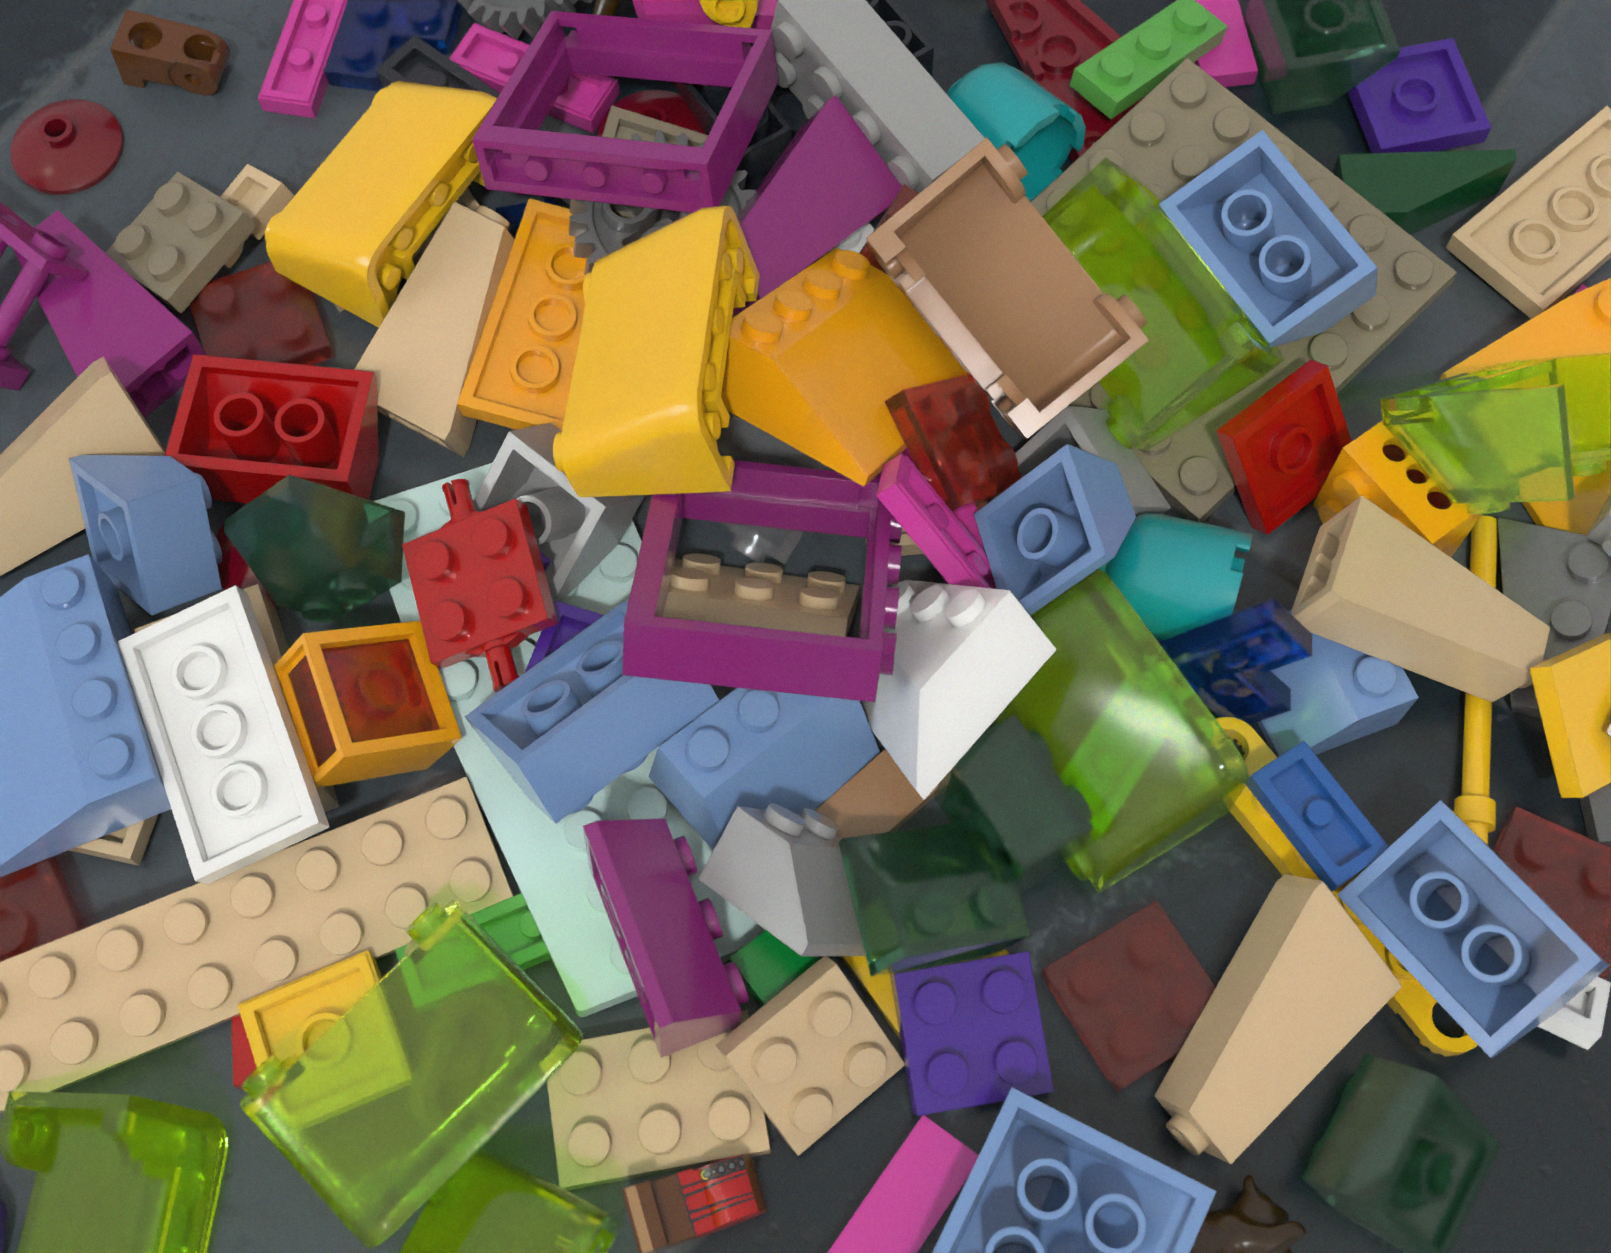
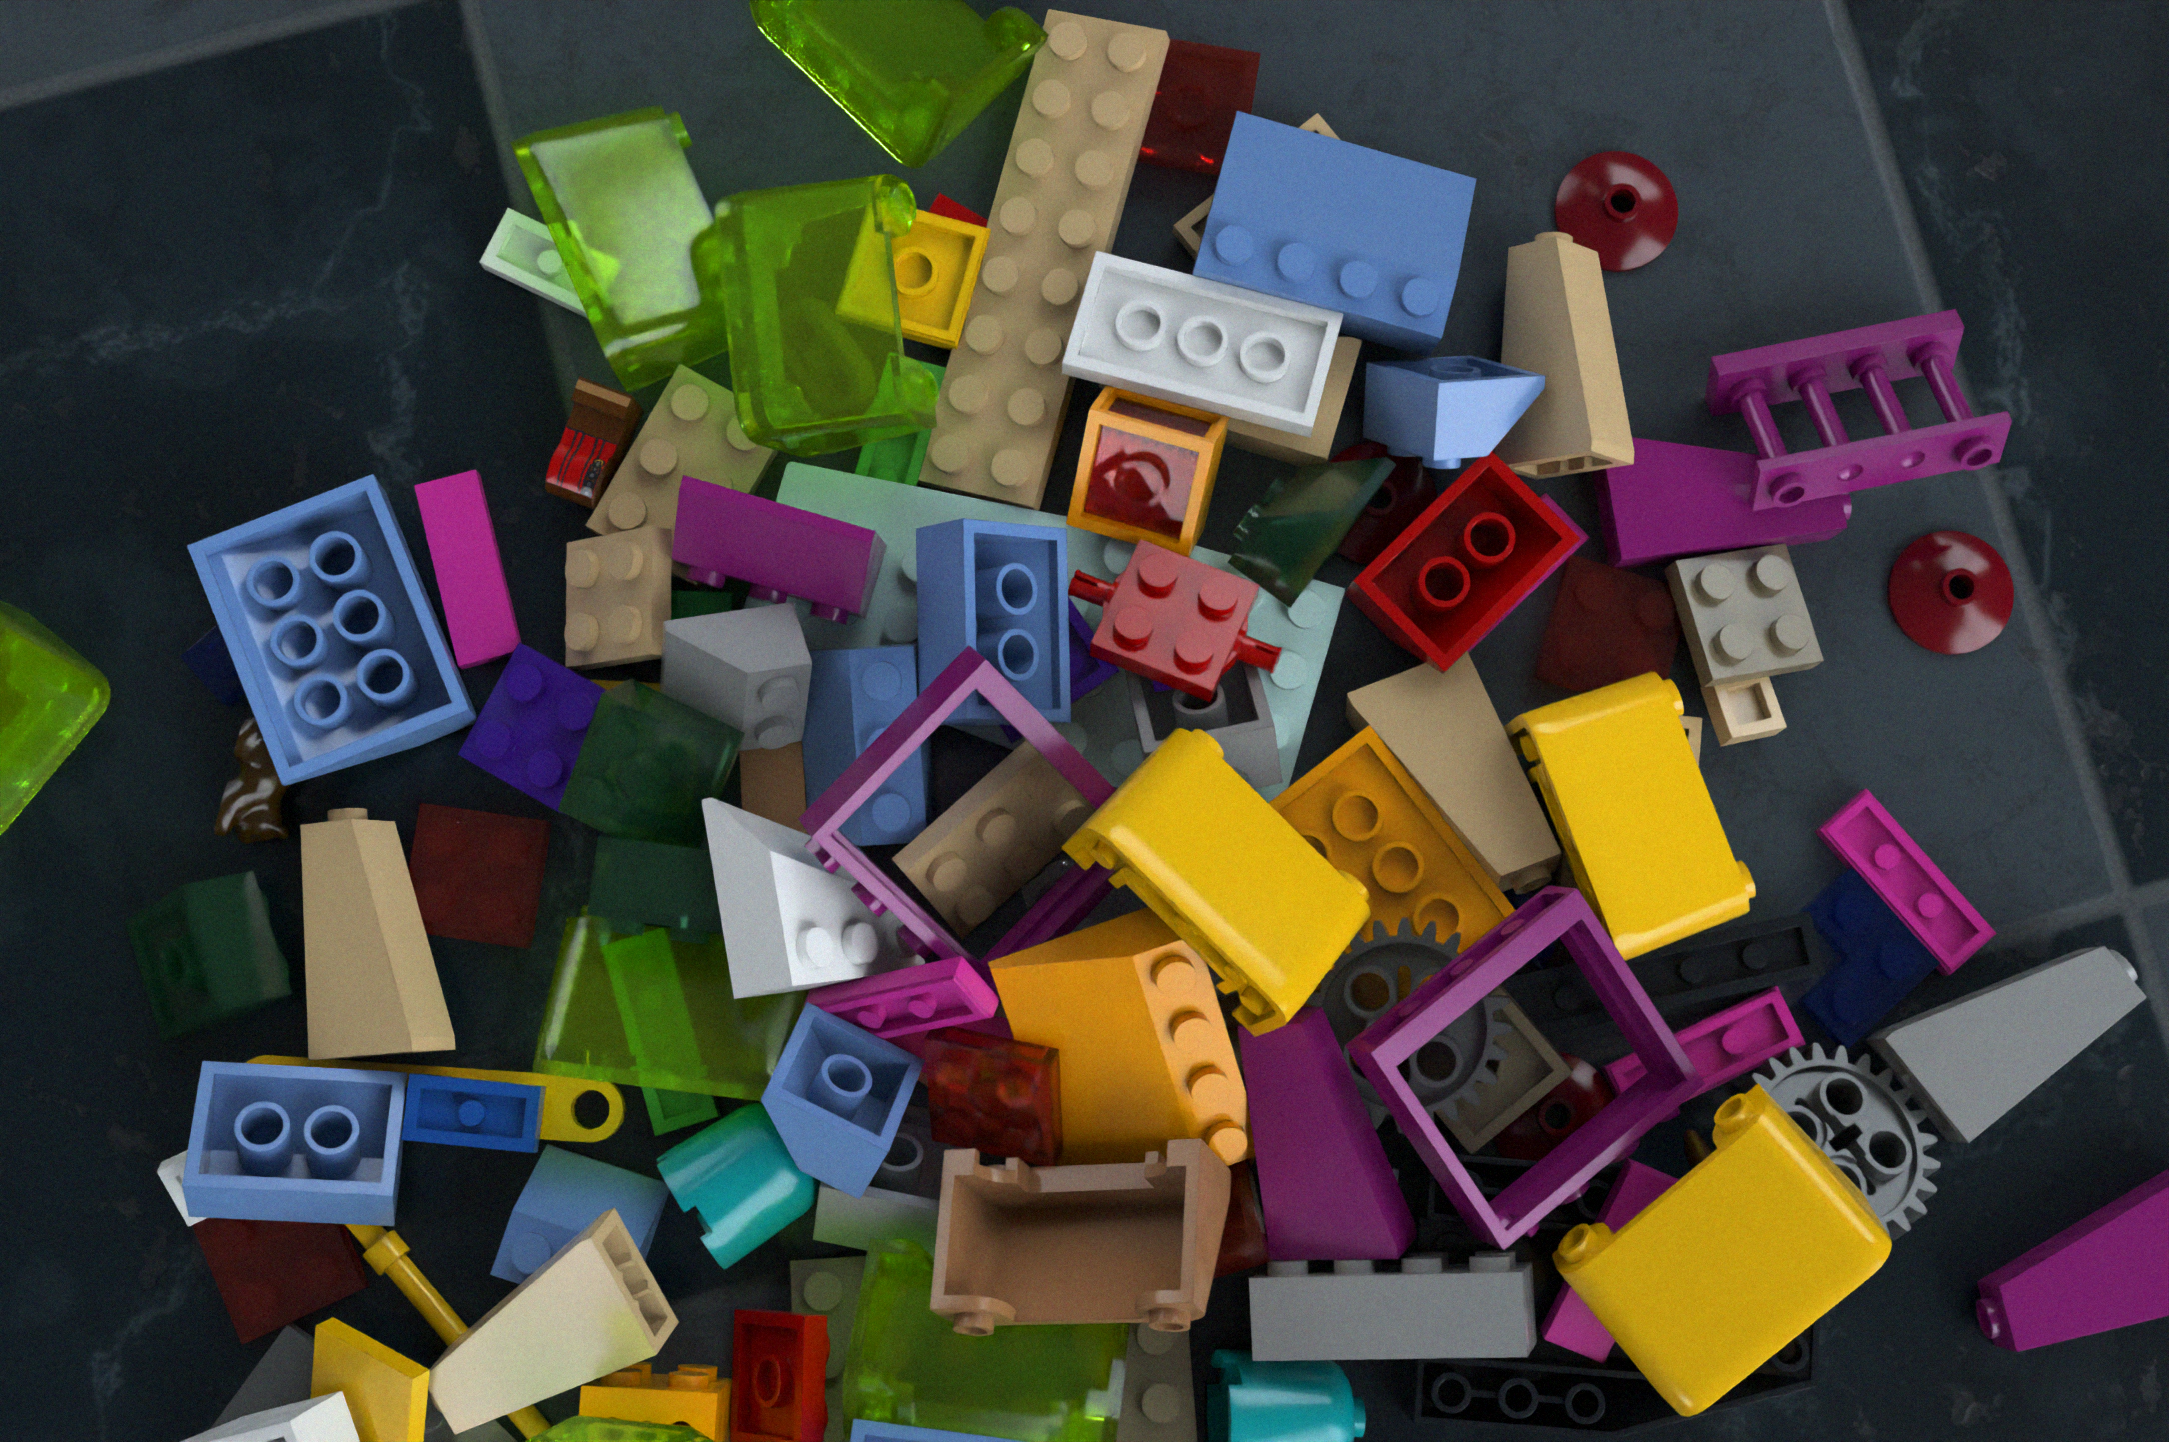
camera: 120 degrees right, 15 degrees up
reddish brown leg [110,9,230,96] -> none
clear blue plate [1158,598,1312,725] -> none

